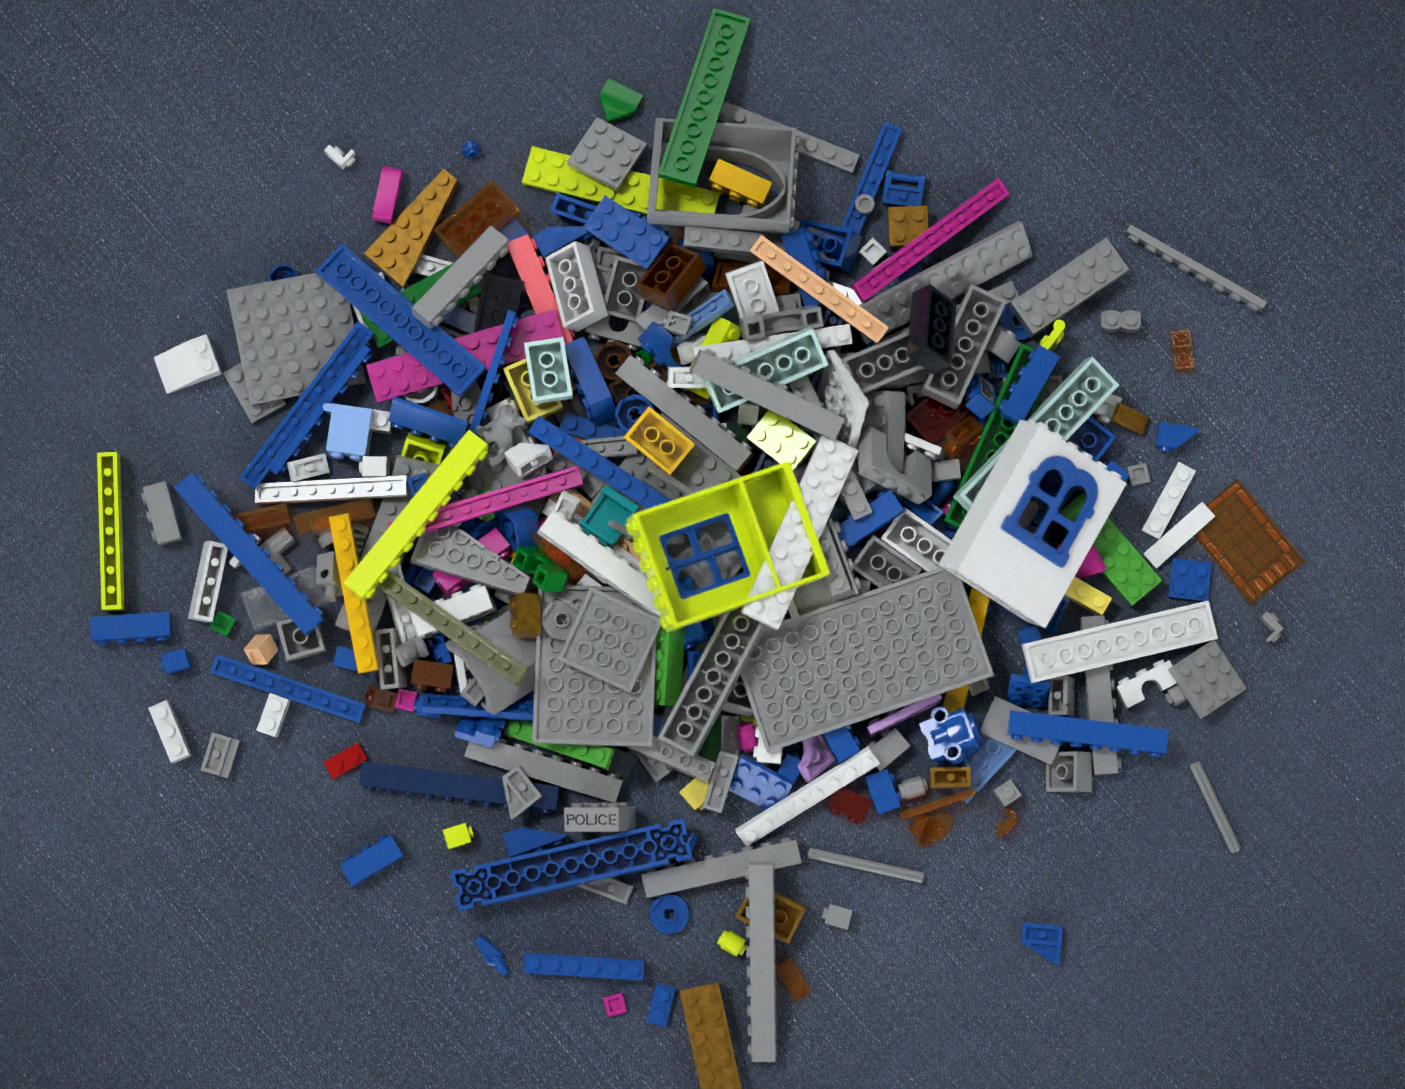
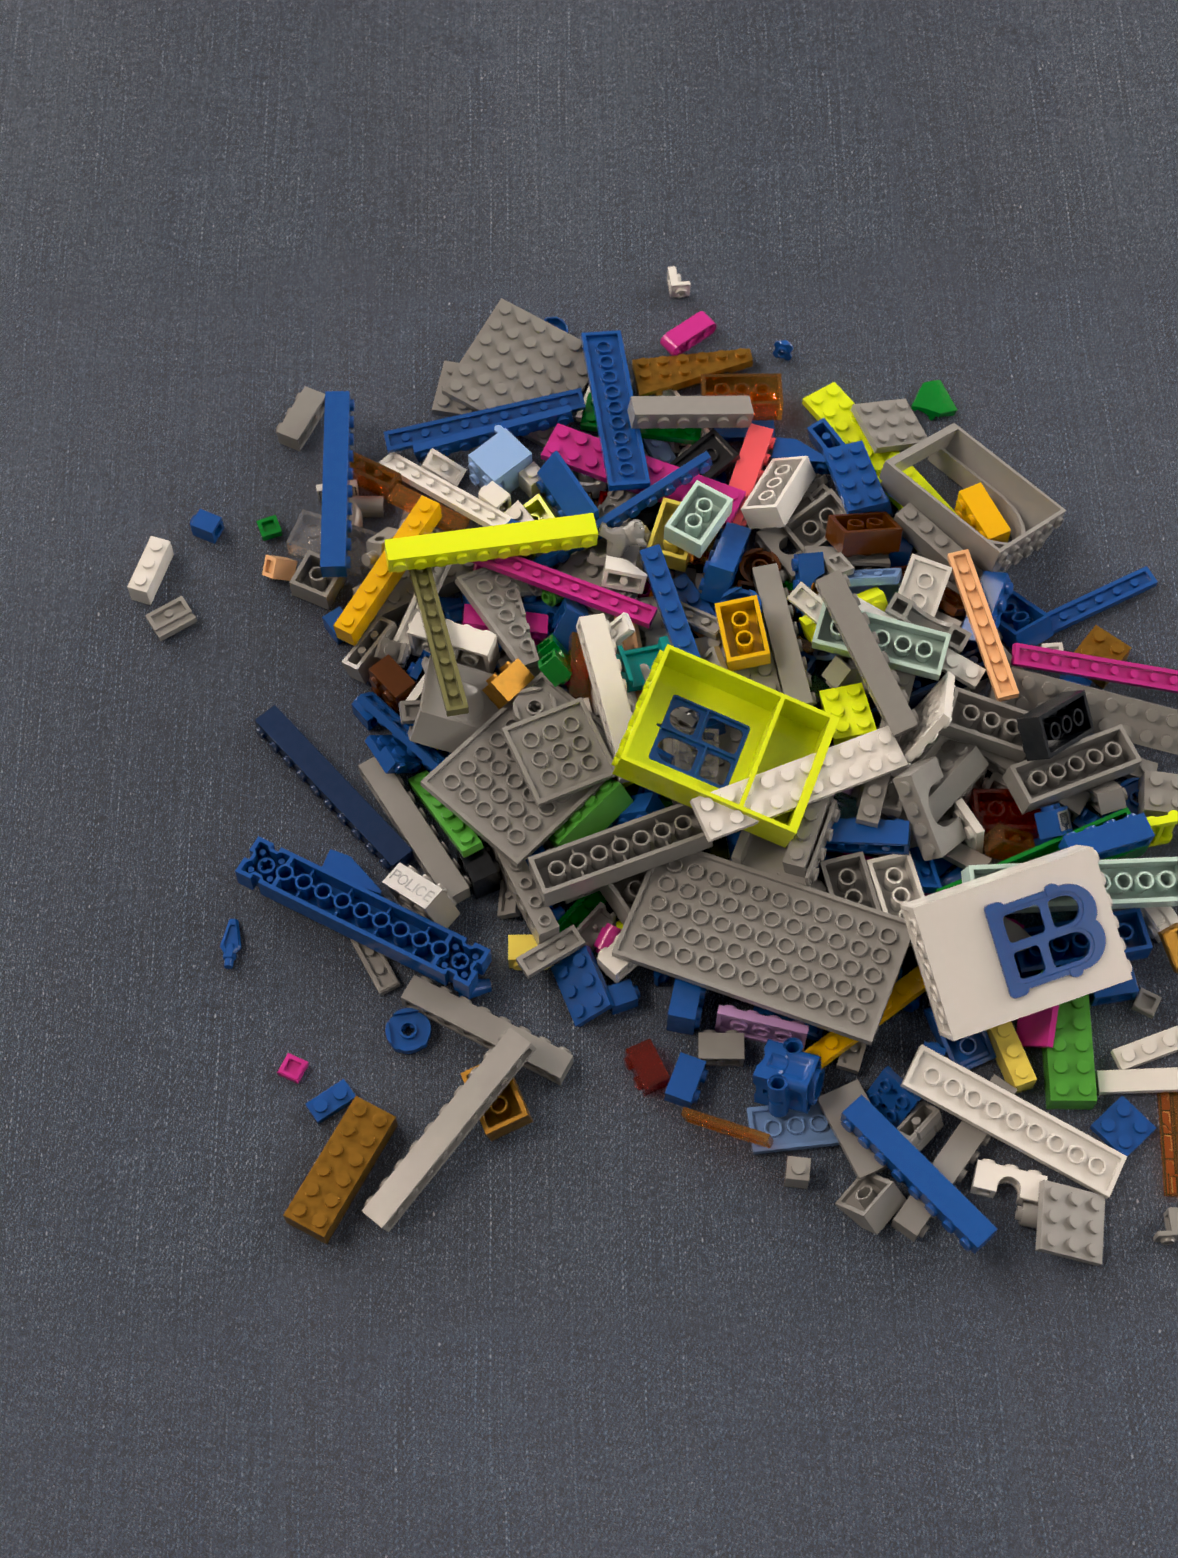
camera: 40 degrees right, 20 degrees down
blue brick [90,612,173,645] -> none
neon yellow brick [97,452,125,612] -> none
white slope [154,334,222,394] -> none
white brick [188,541,228,623] -> none
blue plate [210,654,366,723] -> none
white brick [256,693,291,738] -> none
red plate [324,742,368,779] -> none
blue brick [340,834,404,886] -> none
reddish brown bracket [364,686,398,712] -> none
dark pink tile [394,688,418,712] -> none
neon yellow brick [443,823,474,849] -> none
light grey wing [502,765,542,820] -> none
blue brick [524,953,645,981] -> none
green plate [658,8,751,188] -> none
neon yellow brick [717,930,747,957] -> none
light grey plate [718,101,860,174] -> none
white plate [735,746,880,846] -> none
clear orange plate [776,957,811,1001] -> none
lavender tile [797,734,836,782] -> none
light grey axle [808,848,924,883] -> none
light grey brick [822,904,853,930] -> none
light grey tile [855,194,875,215] -> none
blue plate [882,169,925,207] -> none
light grey brick [898,776,928,800] -> none
clear orange piece [908,812,953,848] -> none
pearl gold brick [929,767,971,788] -> none
clear orange bracket [995,807,1018,839] -> none
blue wing [1021,923,1063,965] -> none
light grey axle [1190,761,1241,853] -> none

